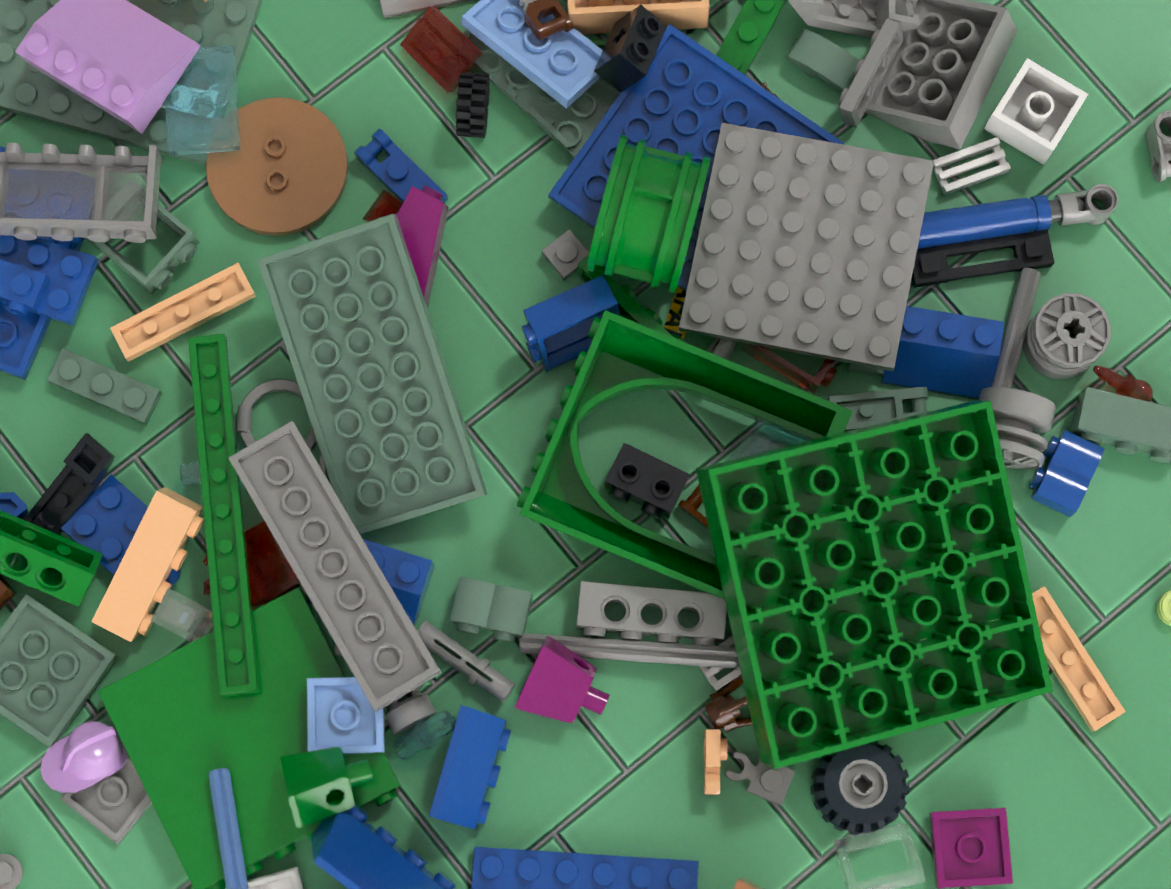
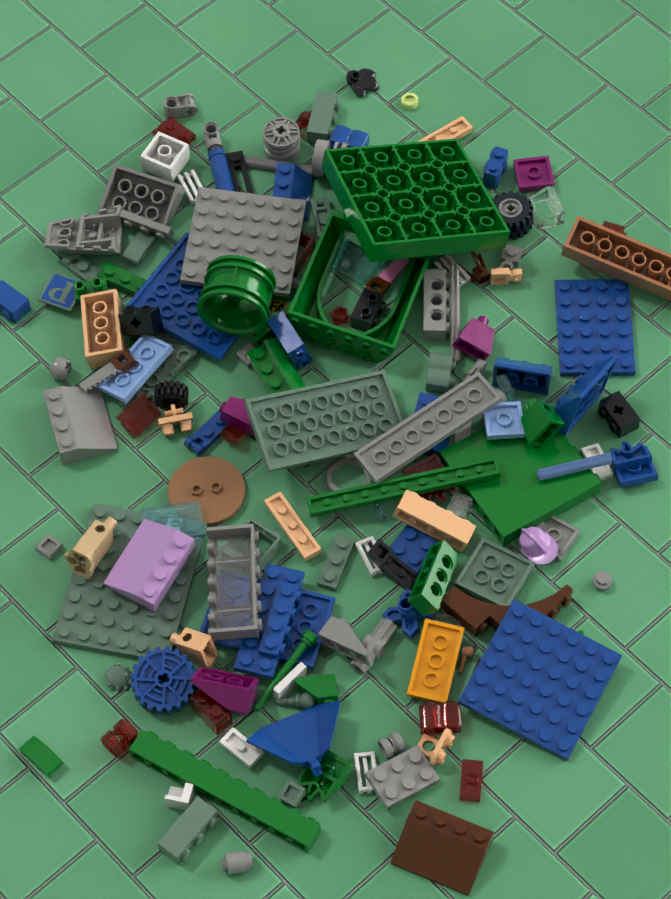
camera: 90 degrees left, 20 degrees down
none -> clear red plate [153,116,196,144]
none -> light nougat hips [158,404,193,437]
none -> green brick [246,338,306,394]
none -> clear red plate [330,307,350,325]
none -> white tile [355,536,382,577]
none -> blue brick [483,146,508,189]

